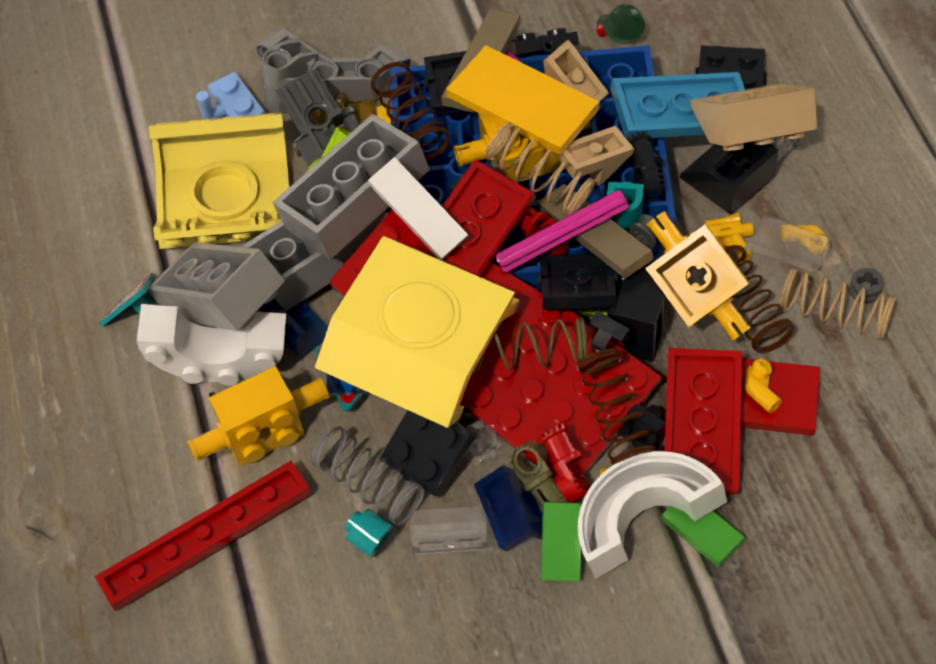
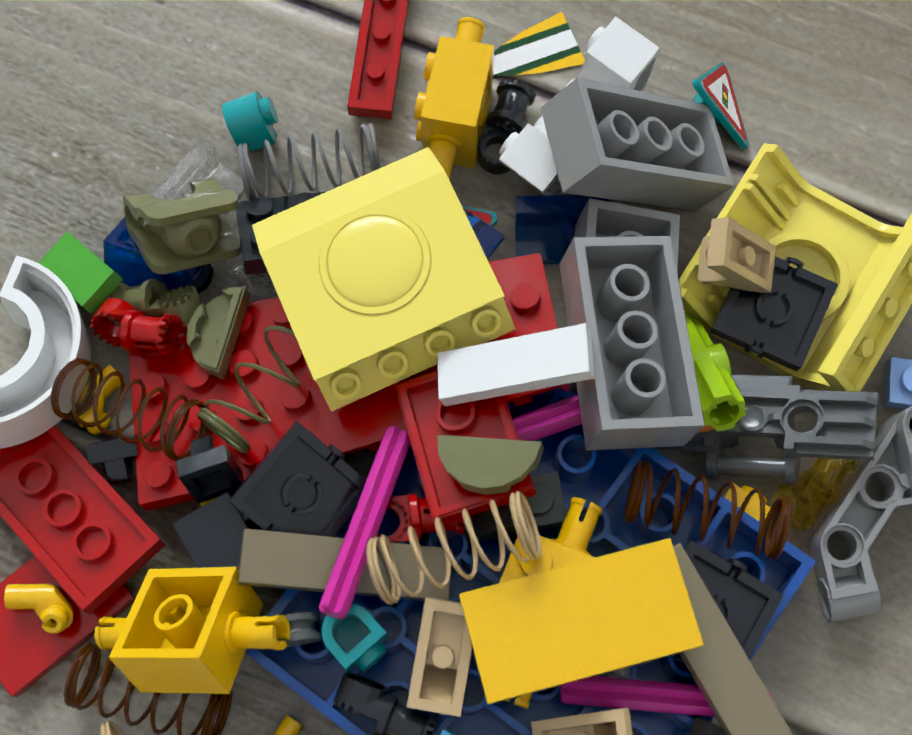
camera: 125 degrees right, 15 degrees up
none -> olive piece [123,178,241,274]
none -> olive tile [186,287,251,379]
none -> olive tile [437,435,544,495]
none -> sticker [493,12,585,76]
none -> tan slope [697,217,776,293]
none -> black plate [710,256,838,372]

